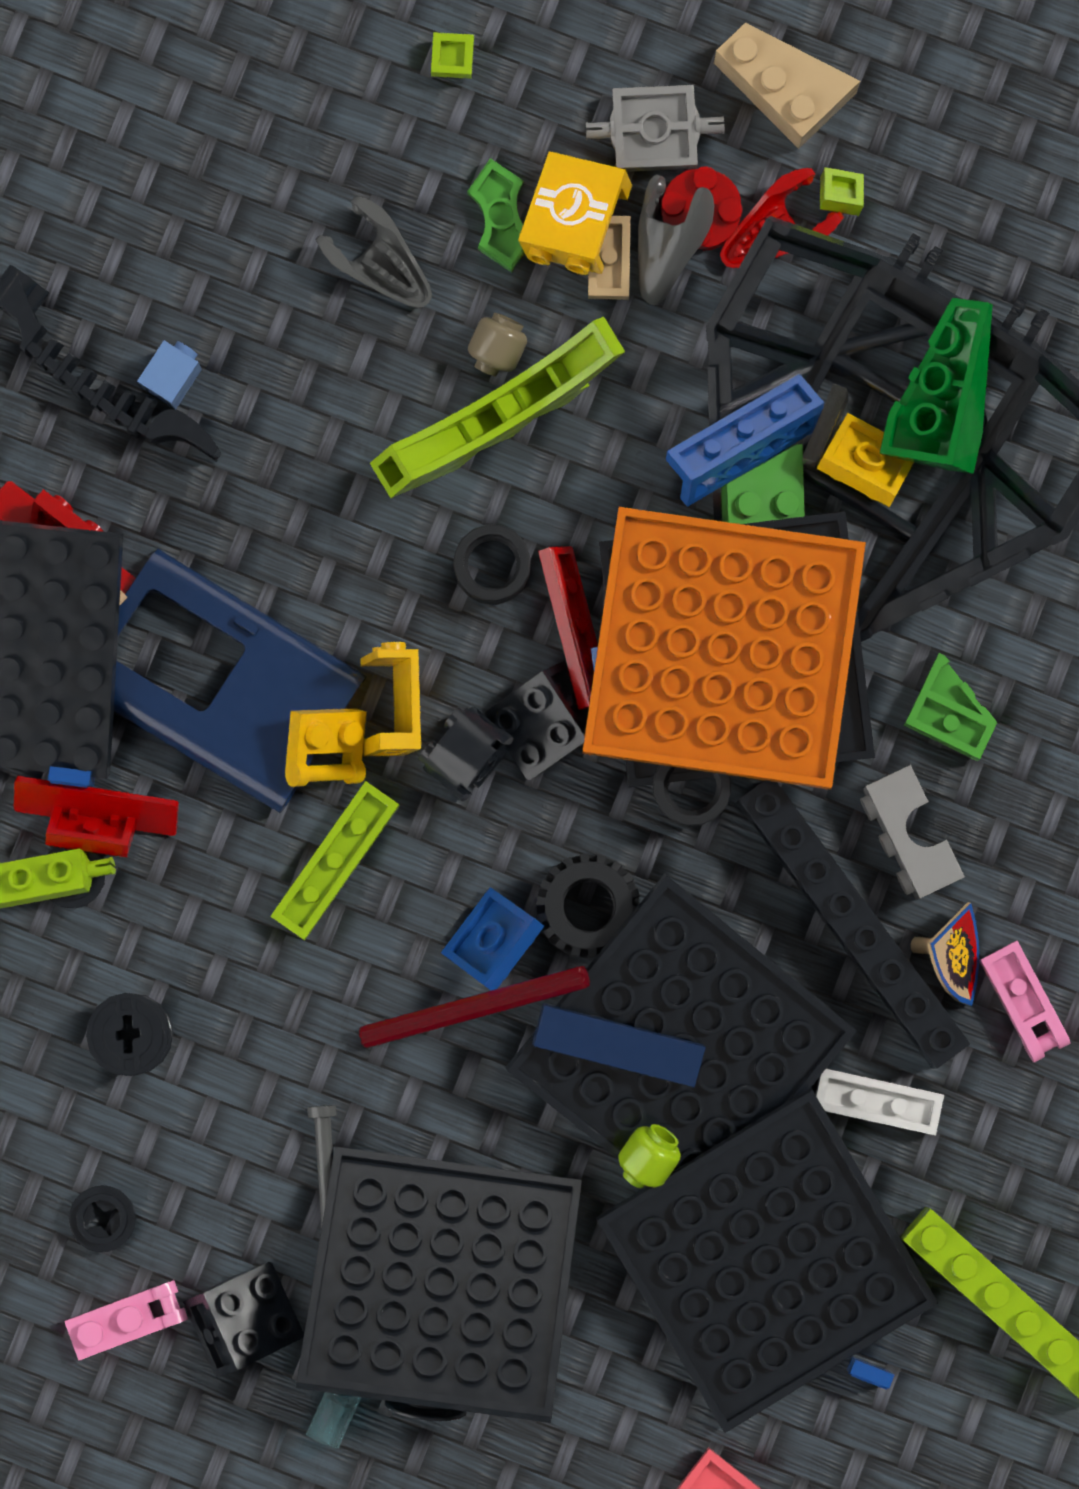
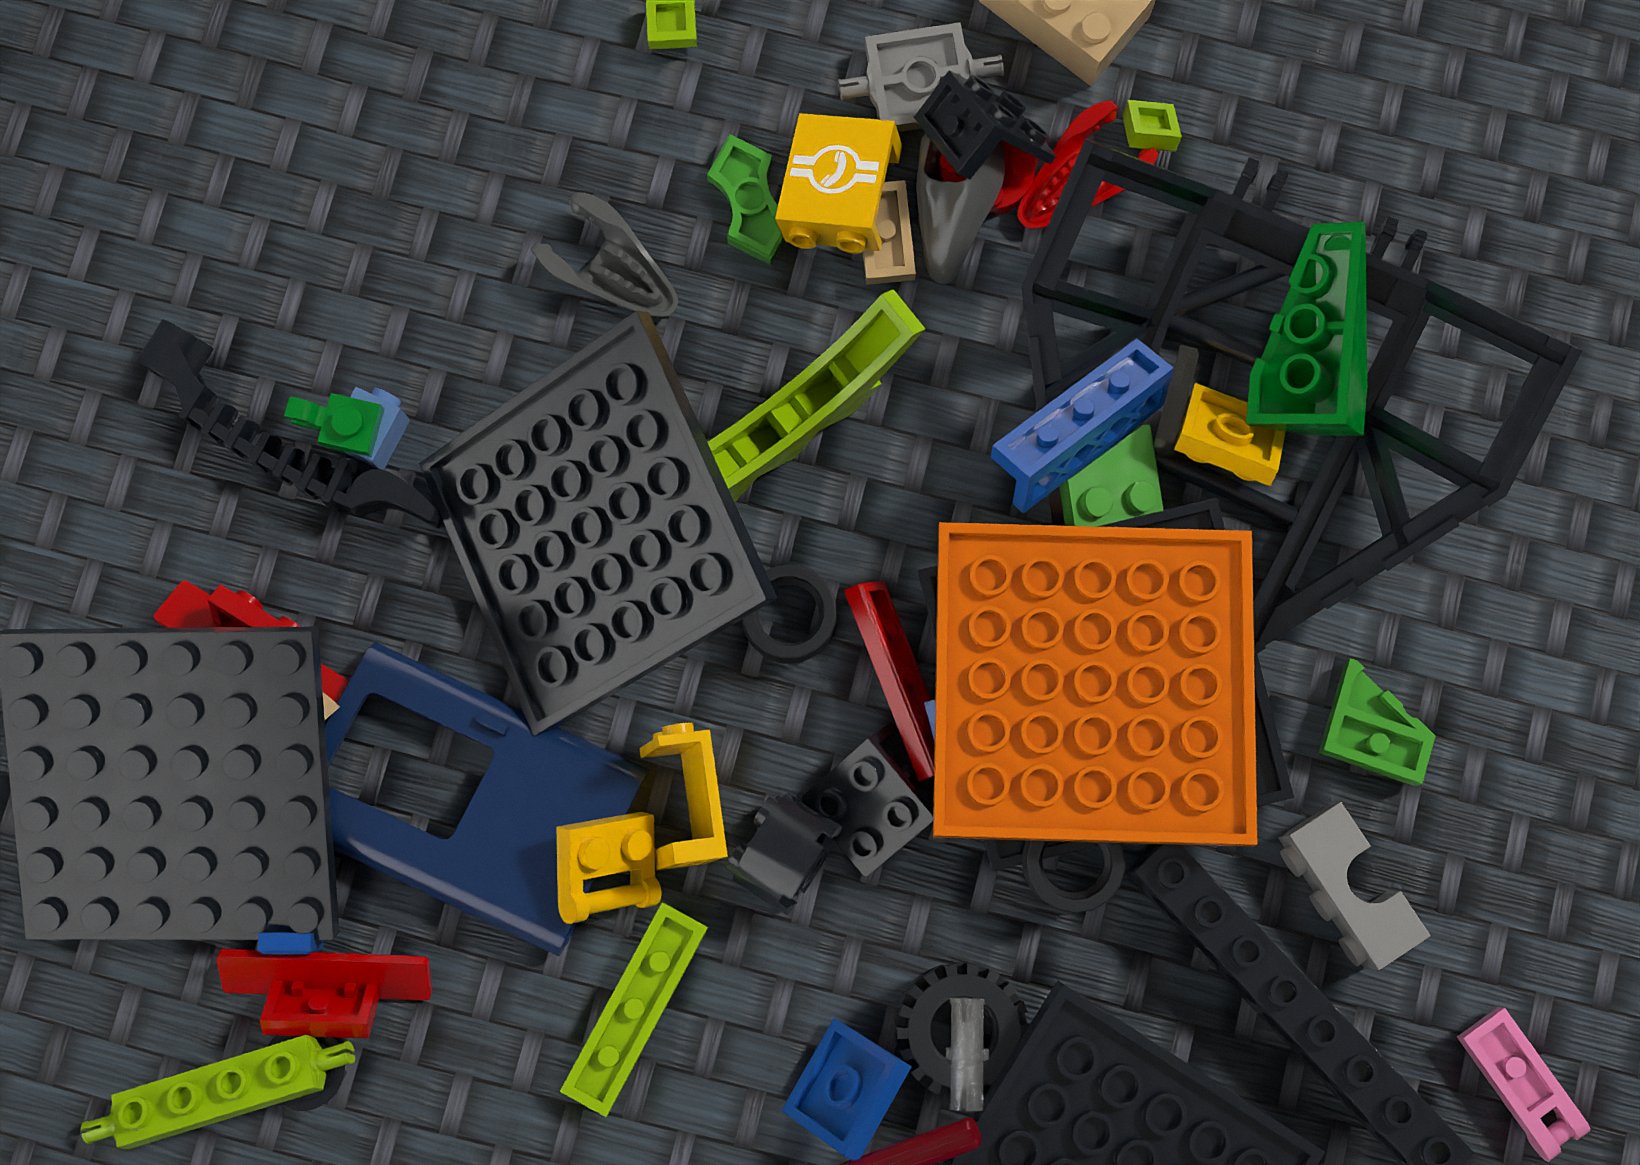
camera: 10 degrees left, 5 degrees down
dark tan head [467,312,527,377] -> none
shield [911,902,979,1006] -> none
none -> green plate [284,393,384,457]
none -> black plate [419,311,777,736]
none -> black bracket [914,70,1057,180]
none -> clear pin [946,998,989,1111]

